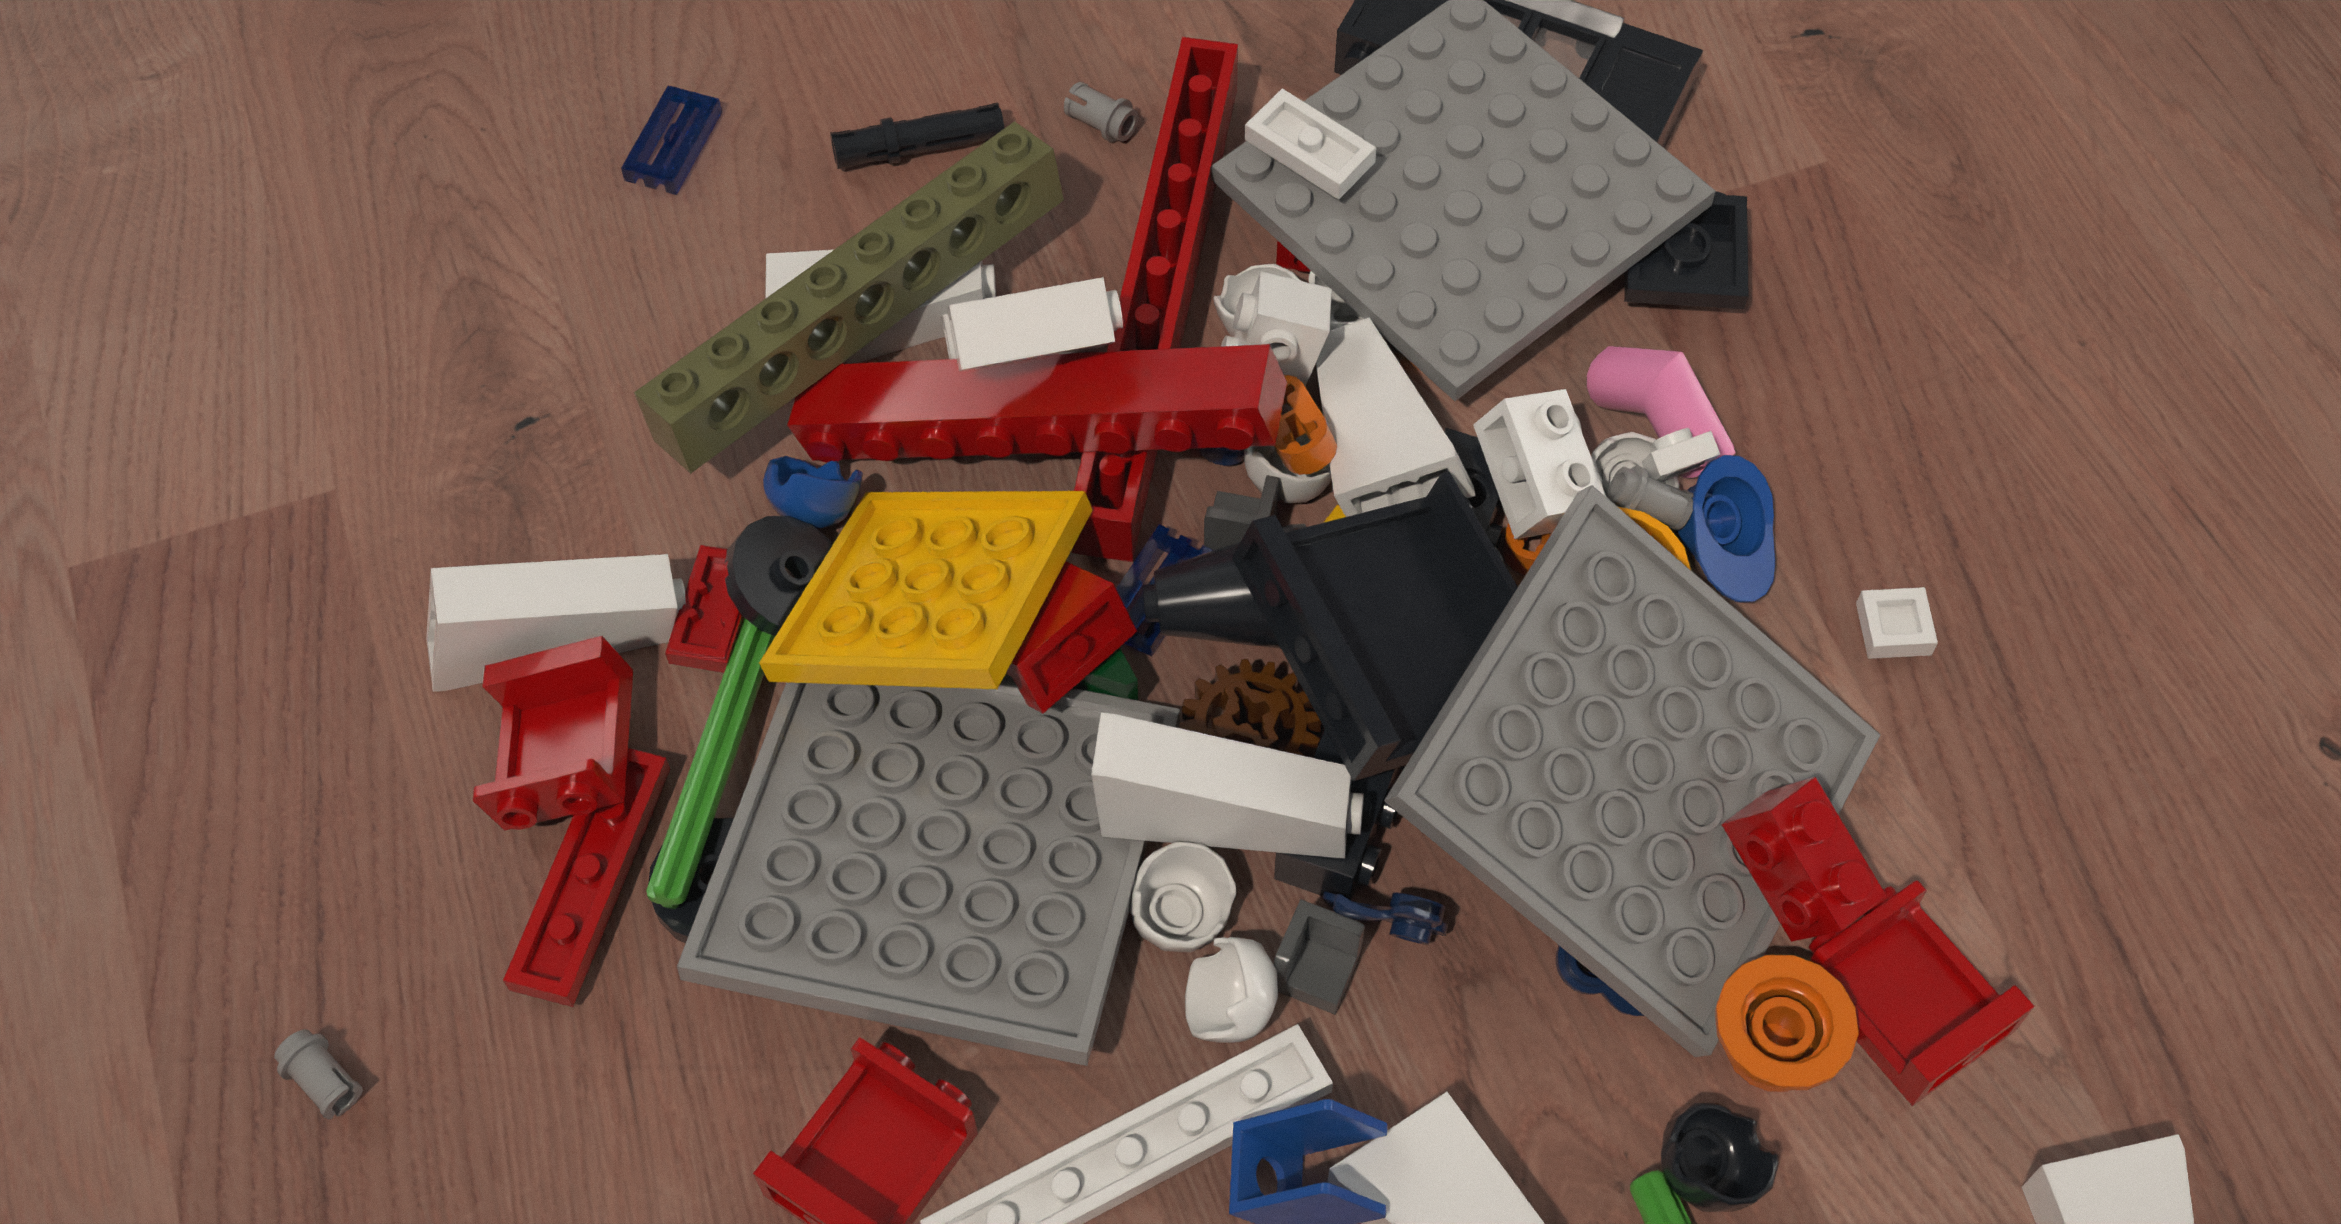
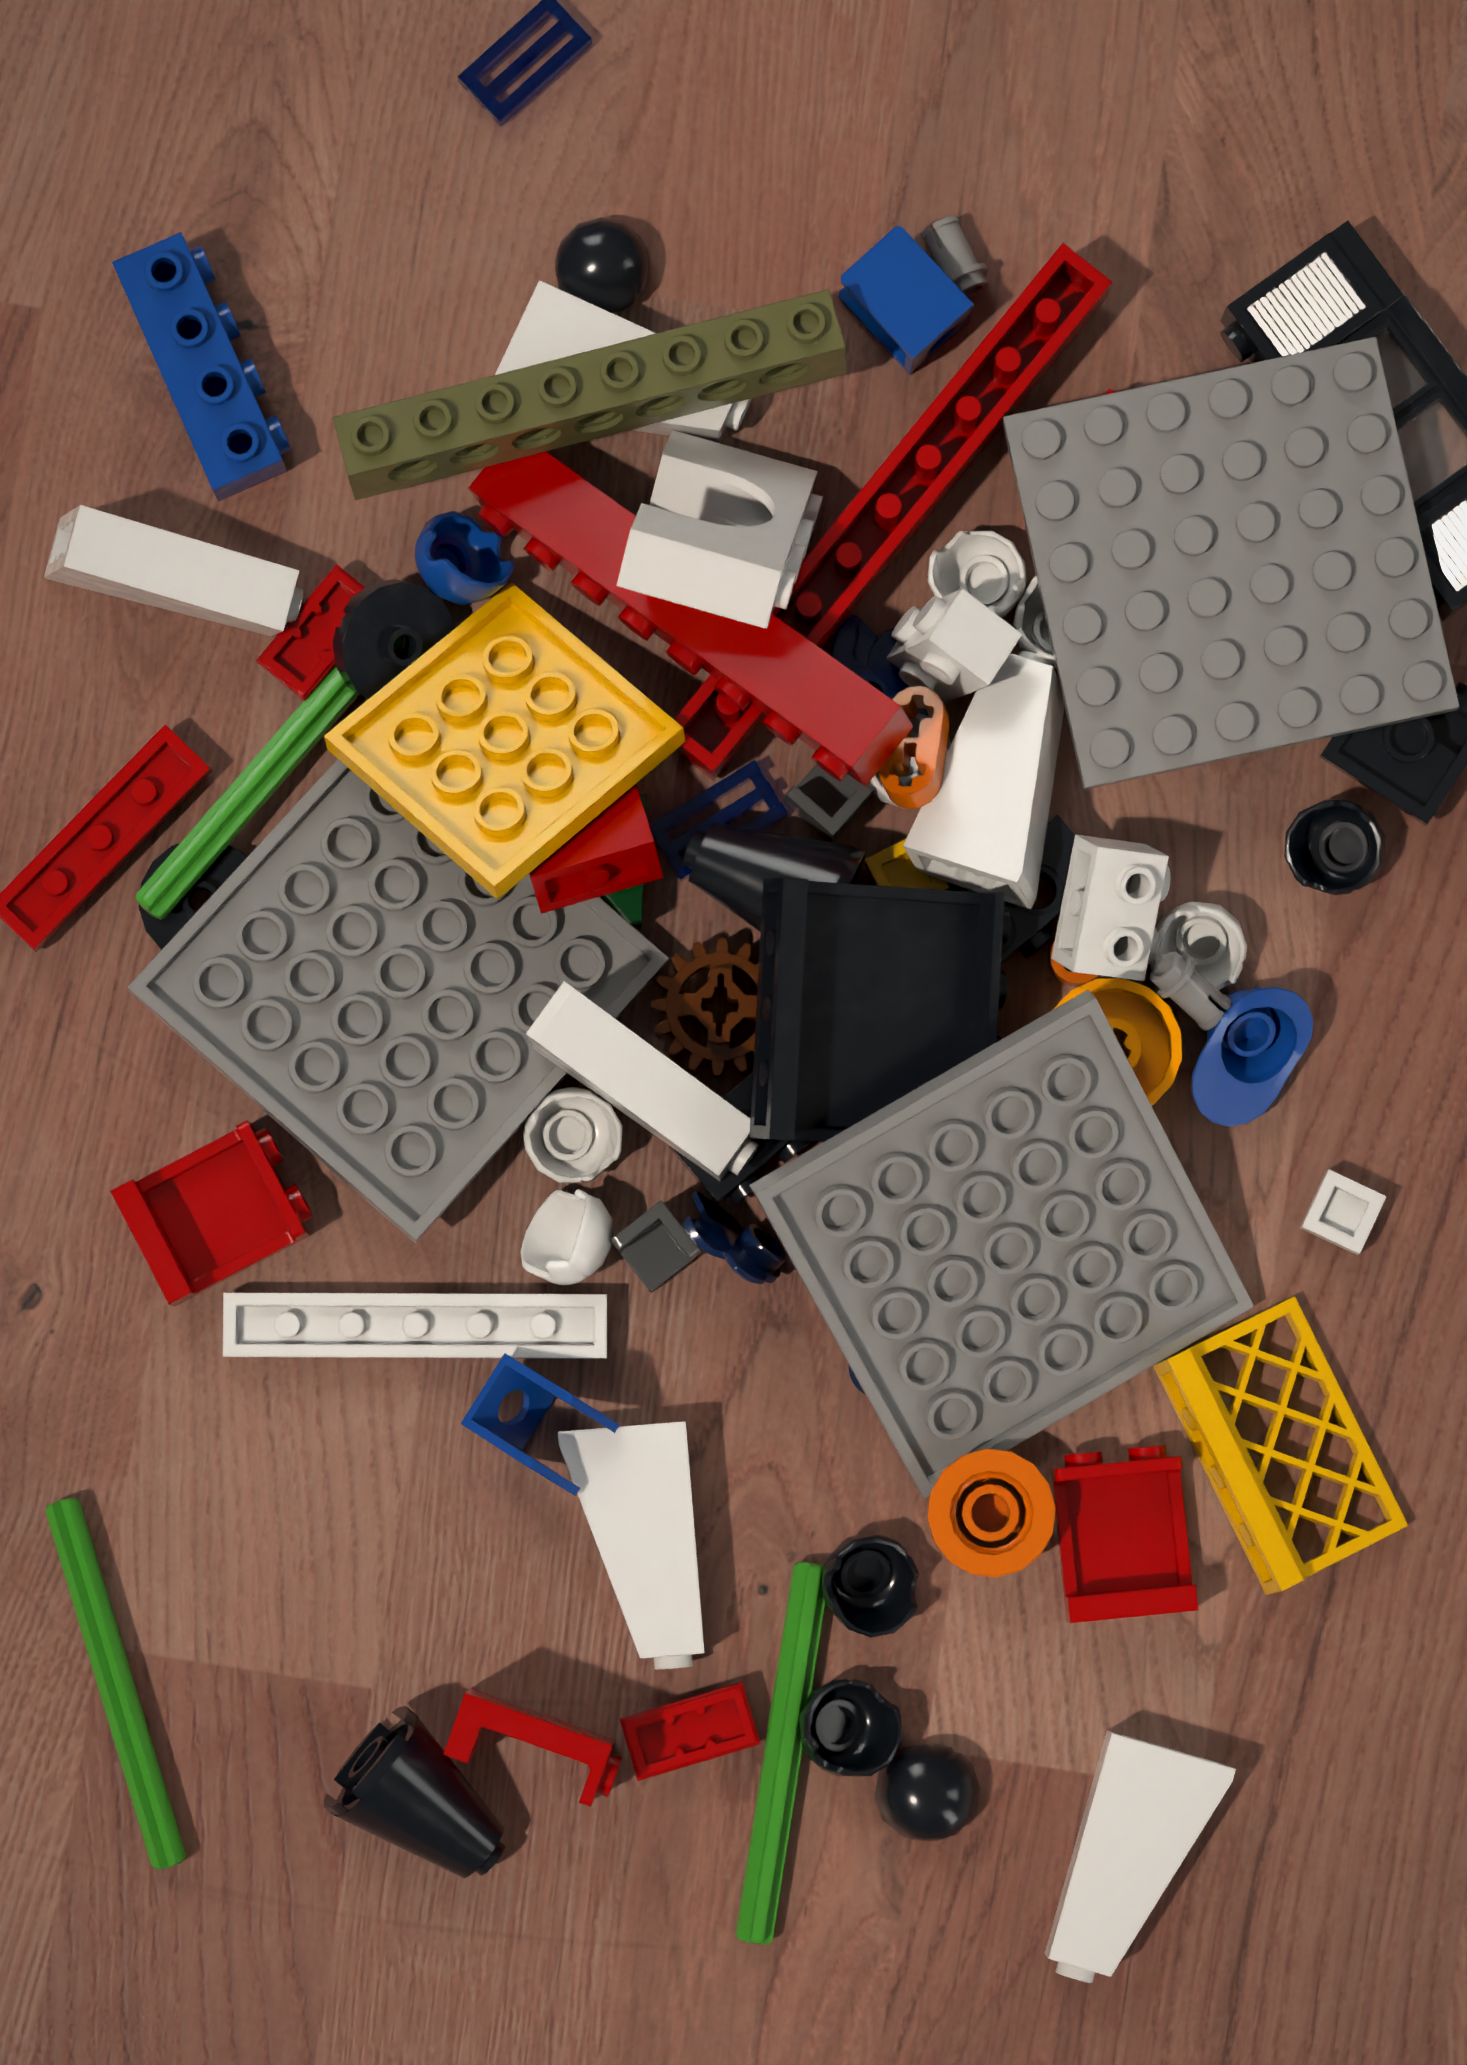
camera: 25 degrees right, 25 degrees up
red panel [473,636,633,831] -> none
black pin [830,102,1004,169] -> none
white plate [1245,88,1377,200] -> none
bright pink brick [1587,346,1736,478] -> none
white plate [1641,428,1720,482] -> none
red brick [1721,777,1887,942] -> none
none -> blue brick [112,232,292,502]
none -> black hair [555,217,649,313]
none -> blue piece [839,226,974,375]
none -> yellow fence [1153,1296,1408,1595]
none -> black hair [1284,799,1386,895]

